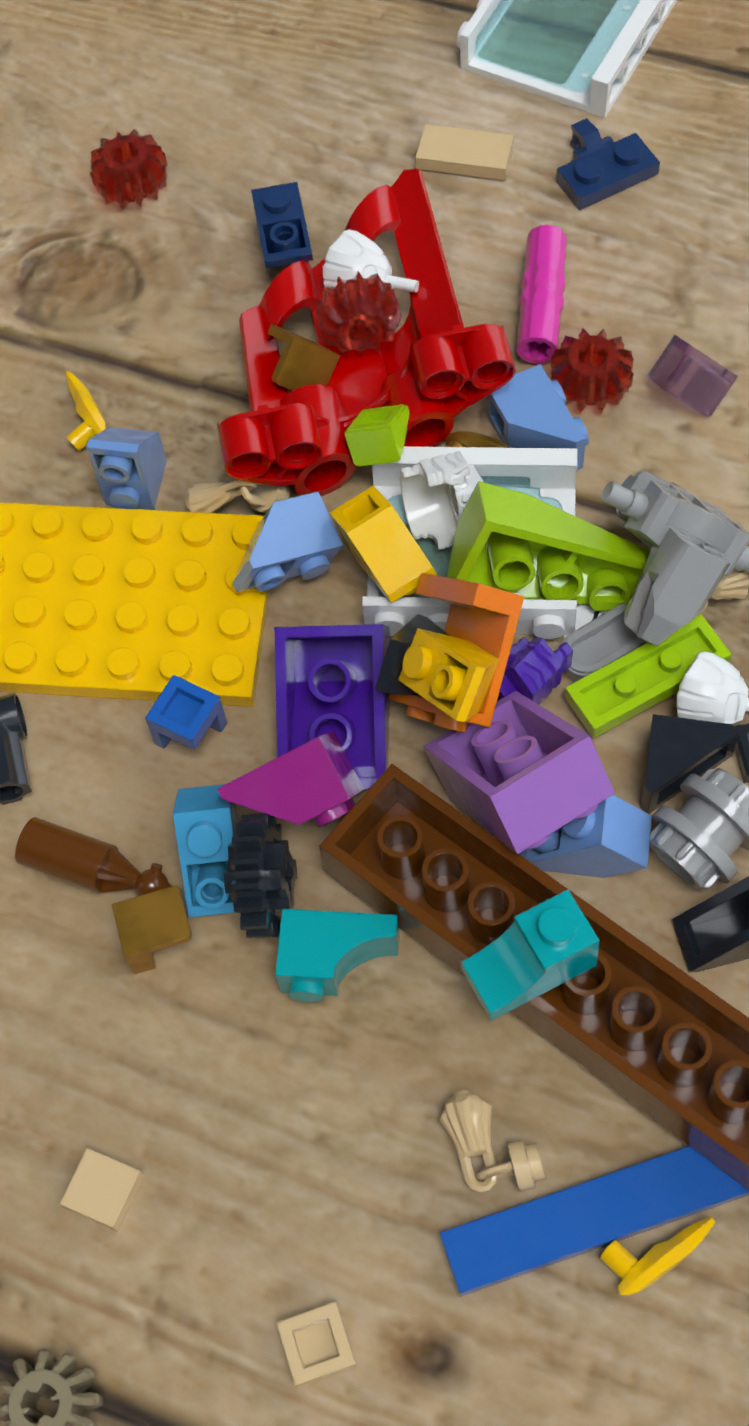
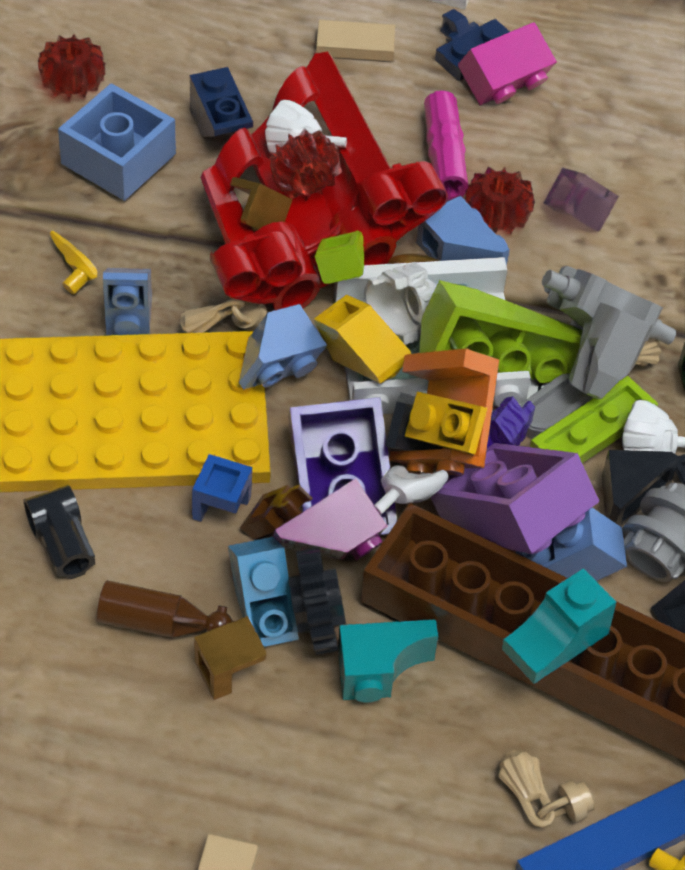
camera: 20 degrees left, 10 degrees down
none -> medium blue brick [58,83,176,201]
none -> reddish brown plate [240,485,313,540]
none -> white piece [374,466,448,515]
none -> dark pink brick [458,22,557,105]

